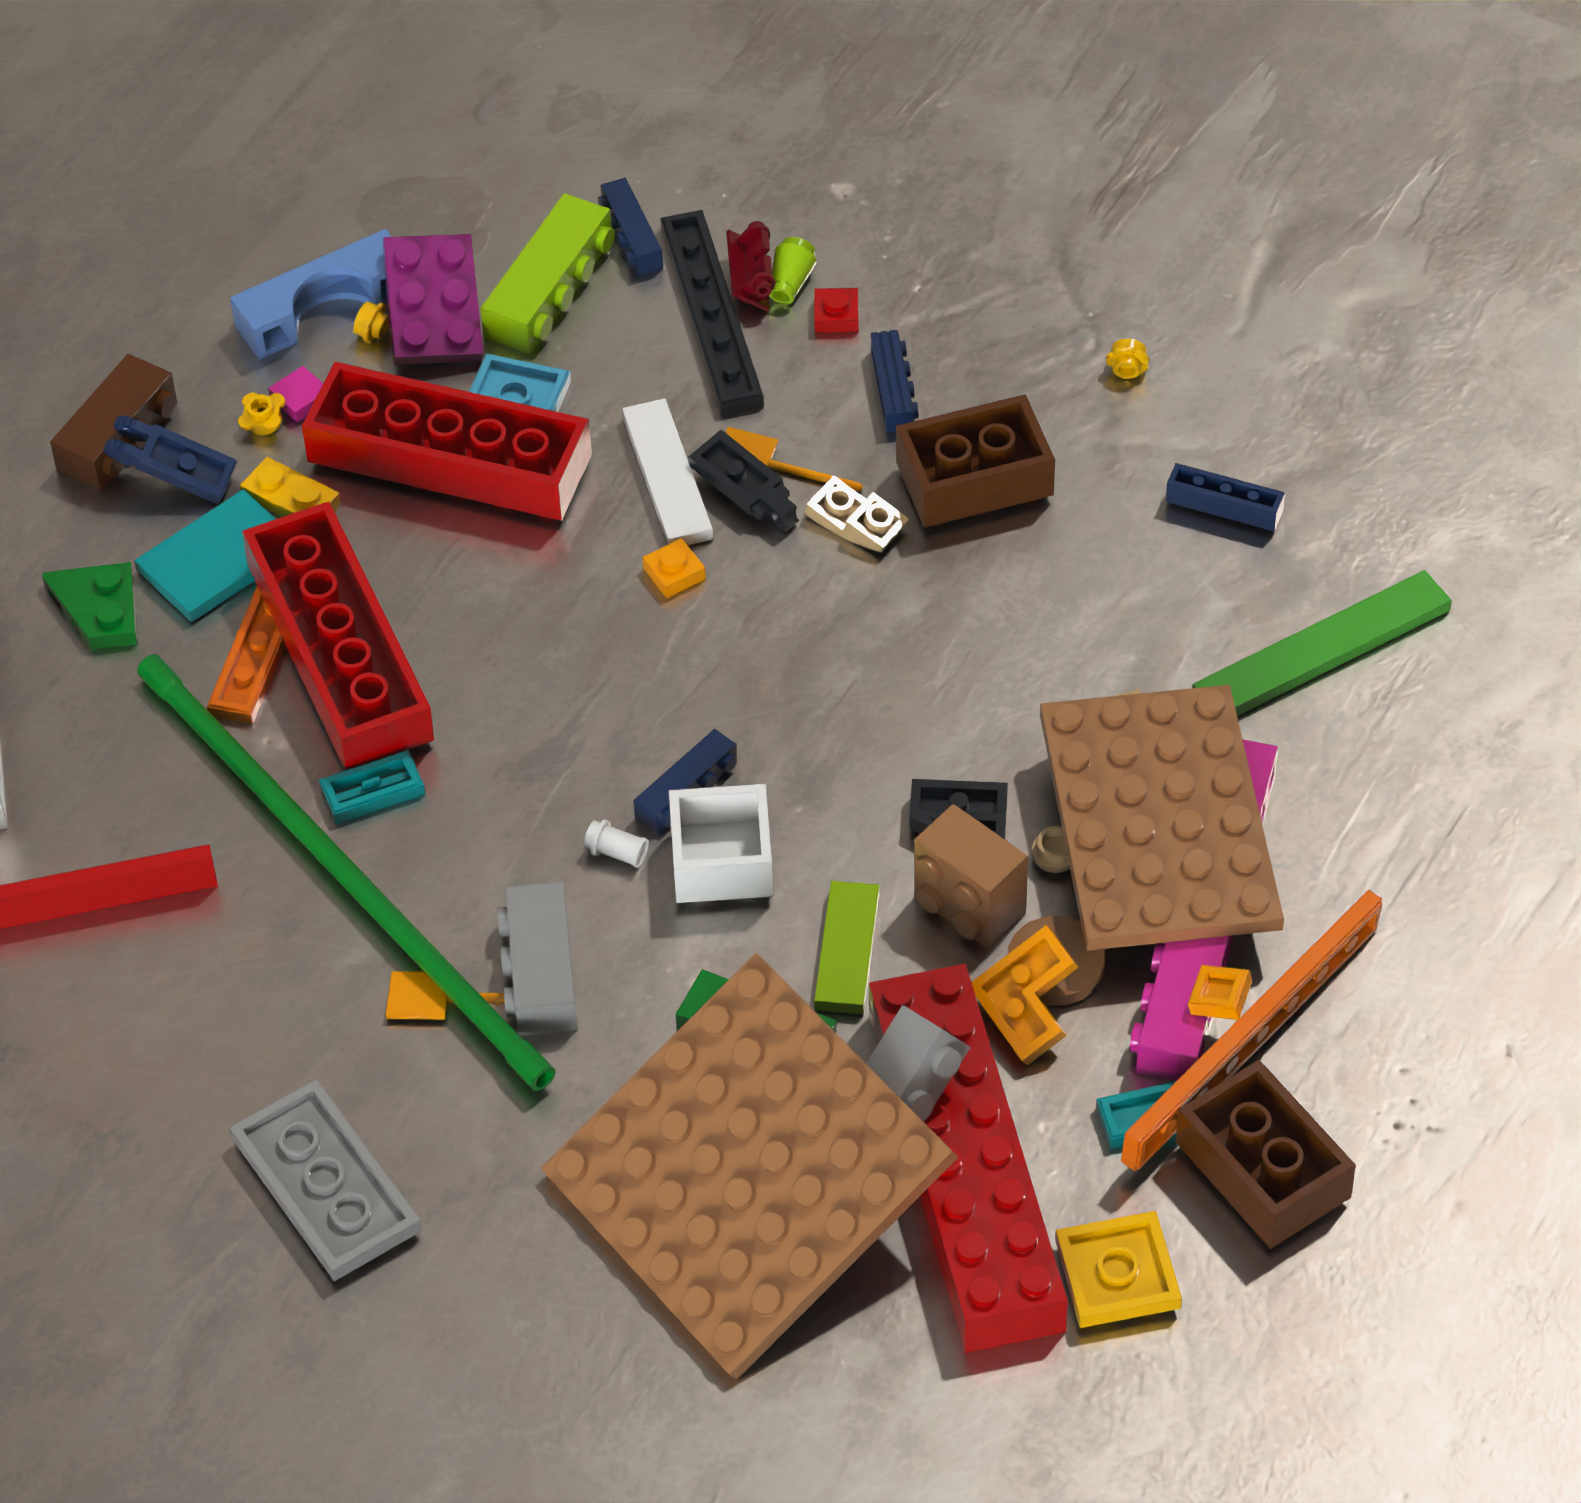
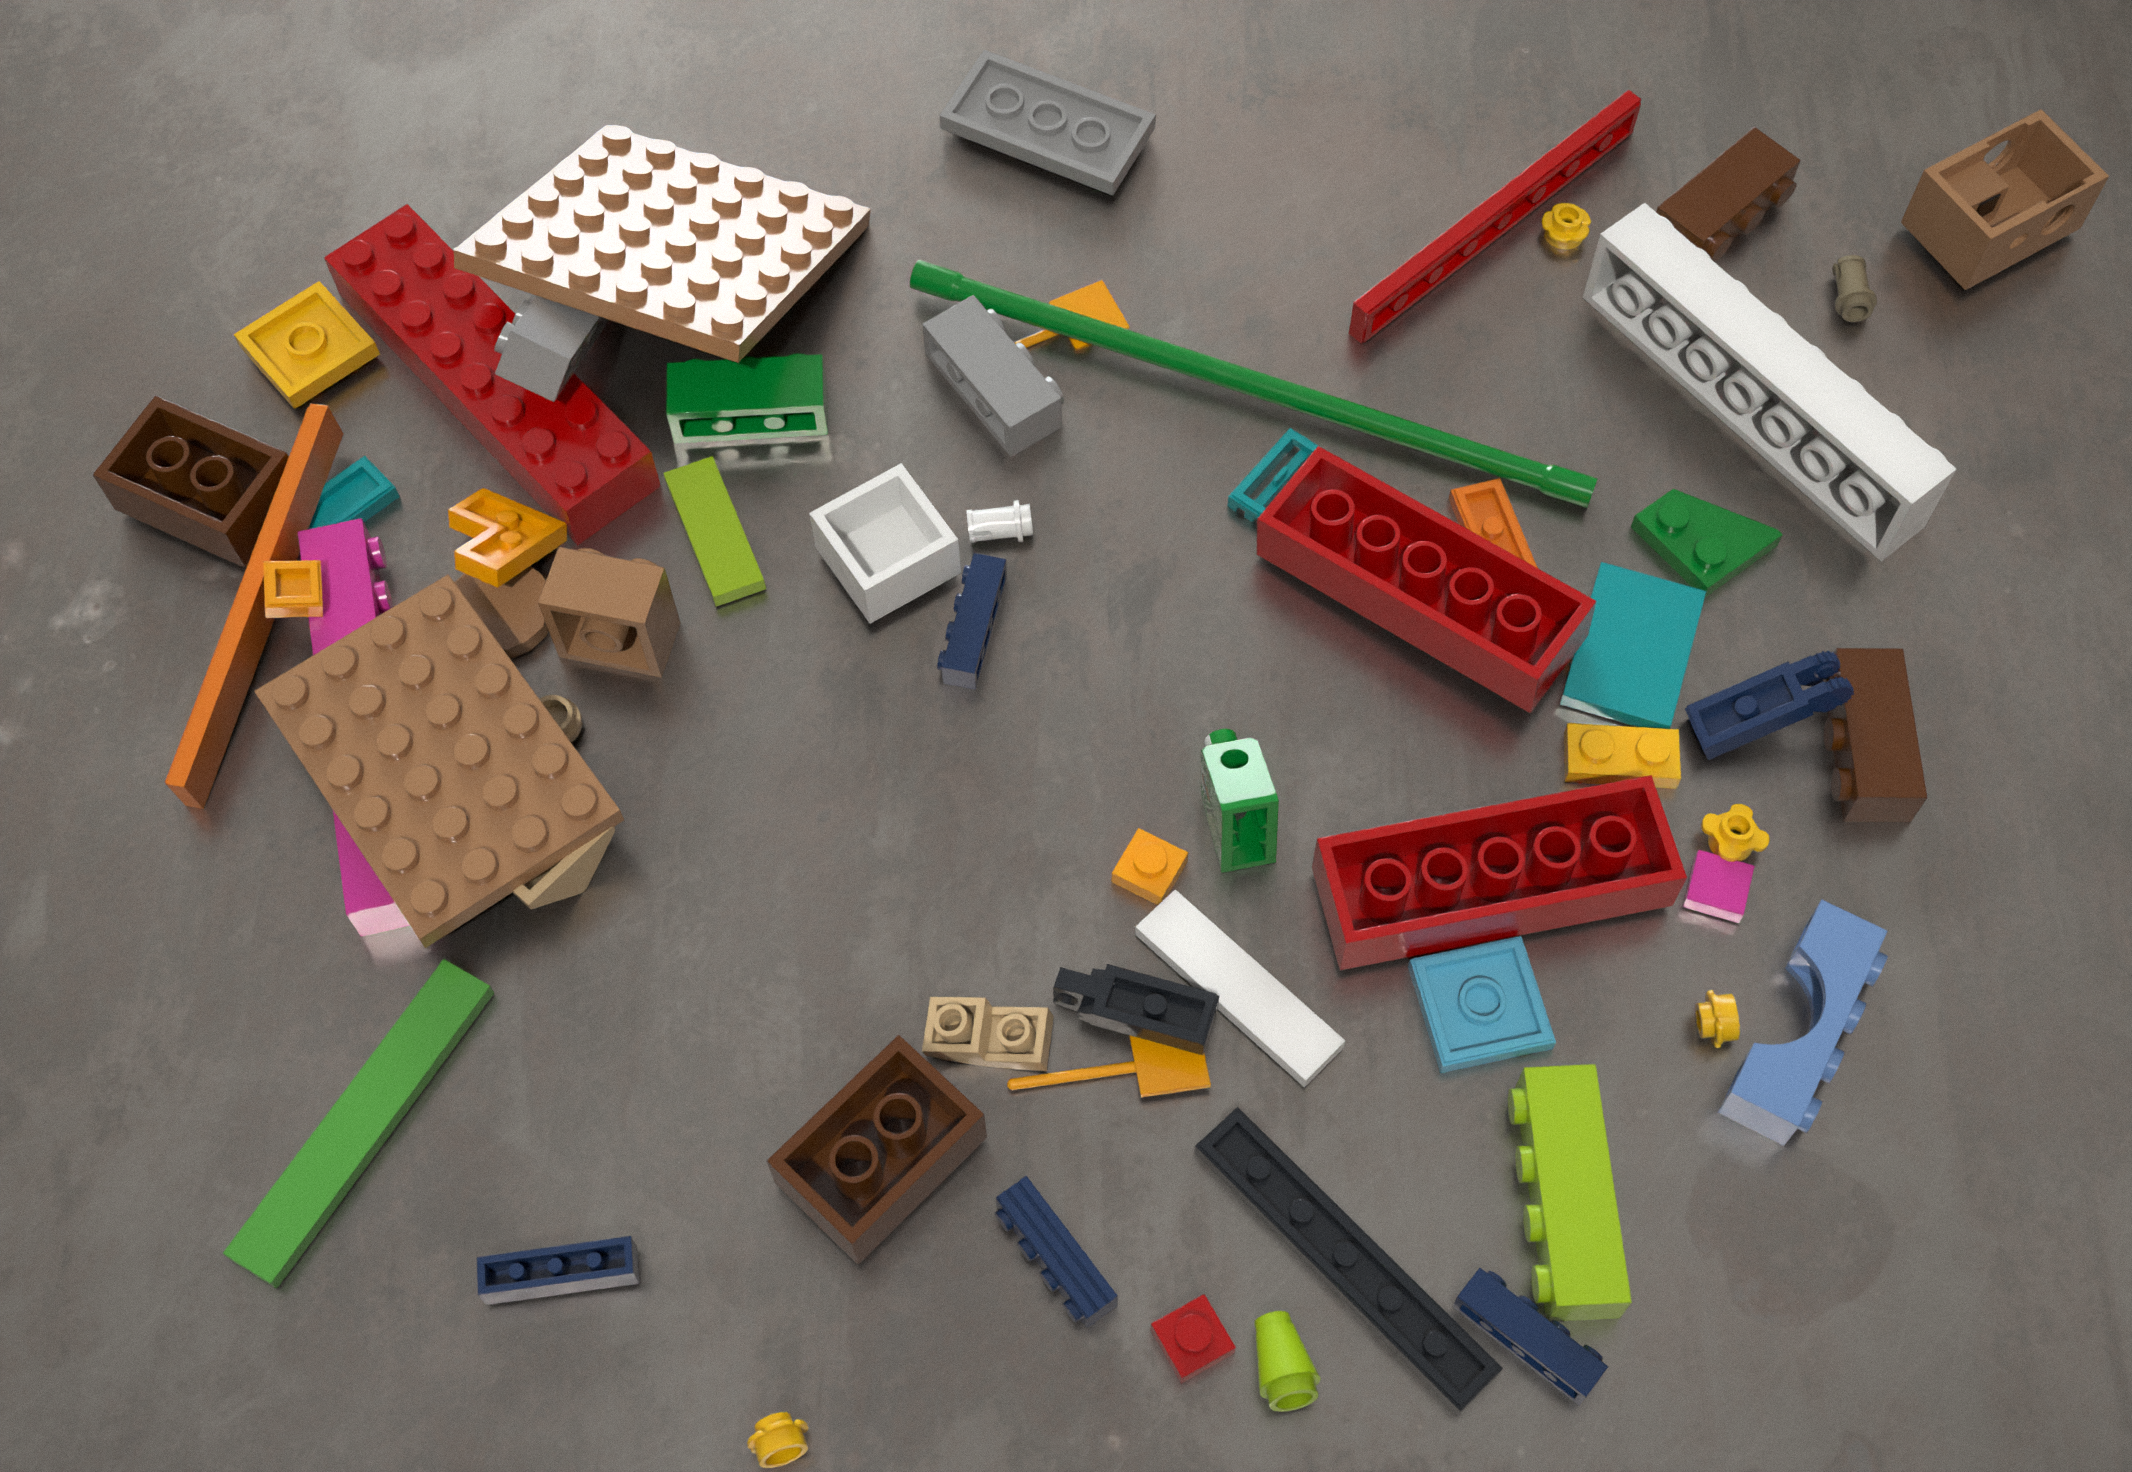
camera: 150 degrees right, 10 degrees up
magenta plate [382,234,483,365] -> none
dark red hinge [726,221,776,312] -> none
black wing [909,779,1008,839] -> none
none -> green torso [1201,729,1279,873]

